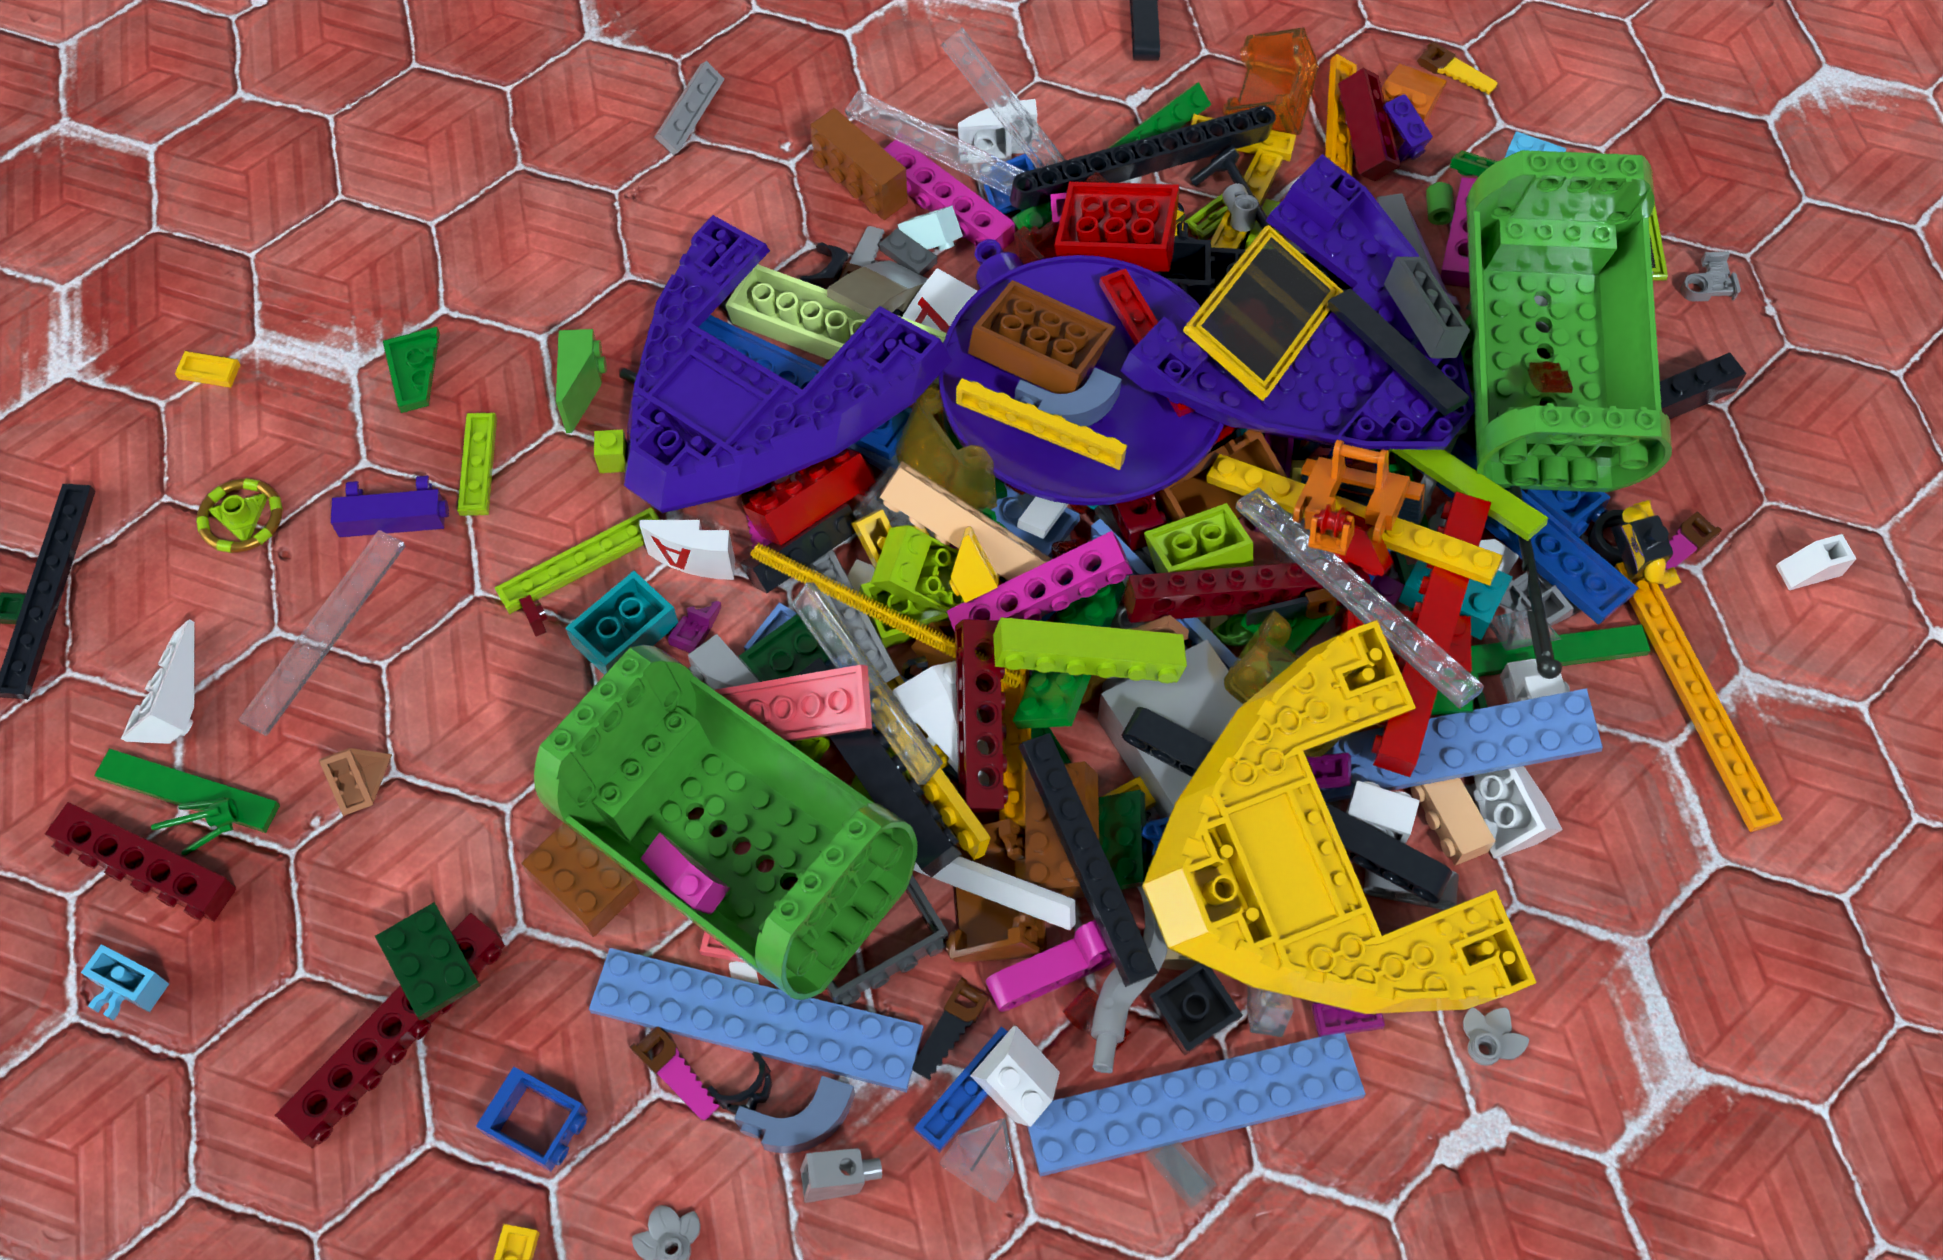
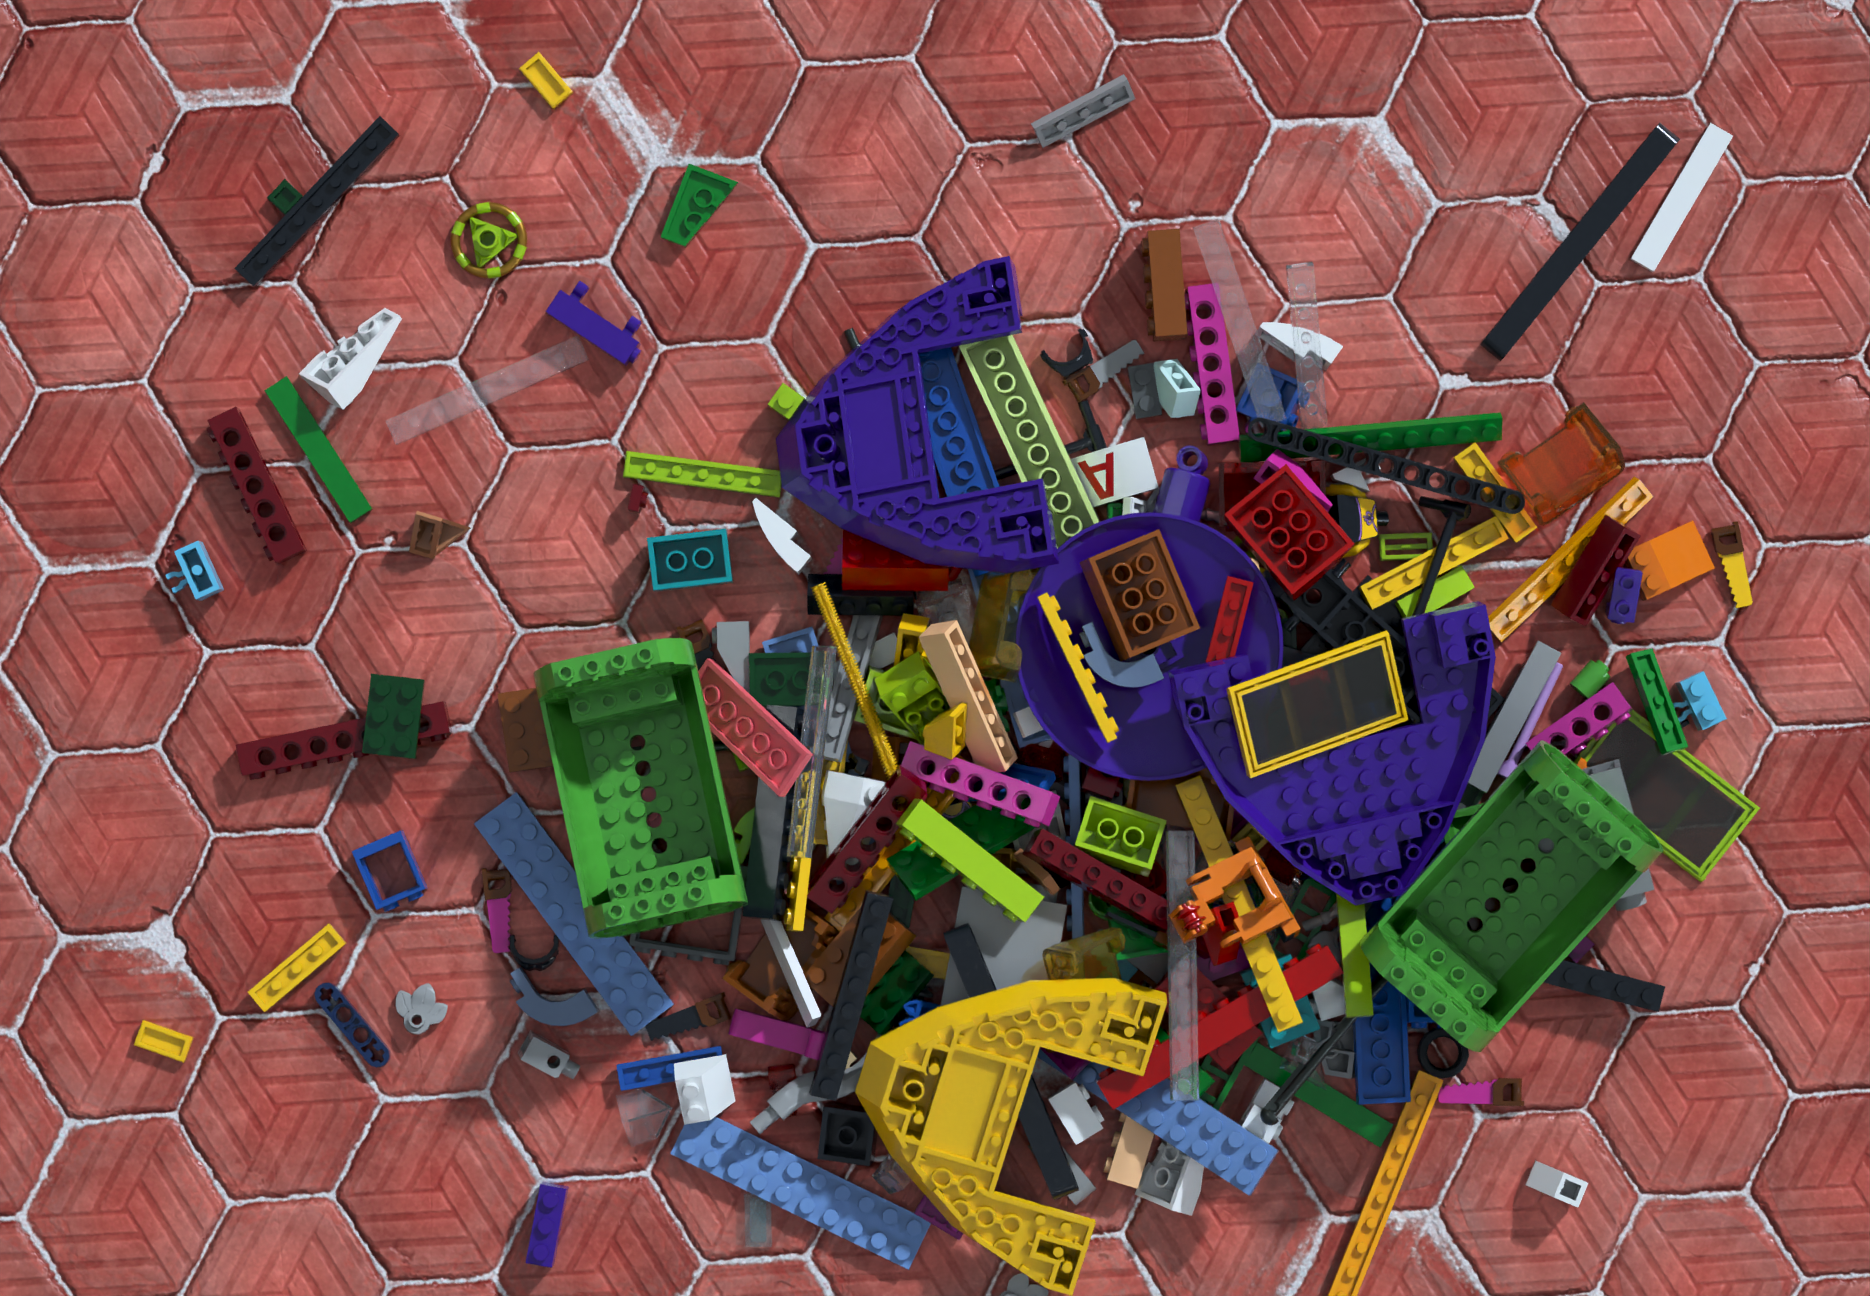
camera: 40 degrees right, 25 degrees up
green plant [151,797,239,856] -> none
lime tile [457,413,497,516] -> none
bright green slope [556,329,607,433] -> none
dark pink slope [640,832,730,915] -> none
magenta slope [668,601,721,653] -> none
dark tan slope [827,260,928,318] -> none
light grey piece [1222,184,1259,232] -> none
black tile [1327,288,1469,416] -> none
dark grey brick [1384,257,1470,359] -> none
clear red slope [1528,361,1573,393] -> none
torso [1611,499,1682,589] -> none
light grey piece [1680,252,1741,302] -> none

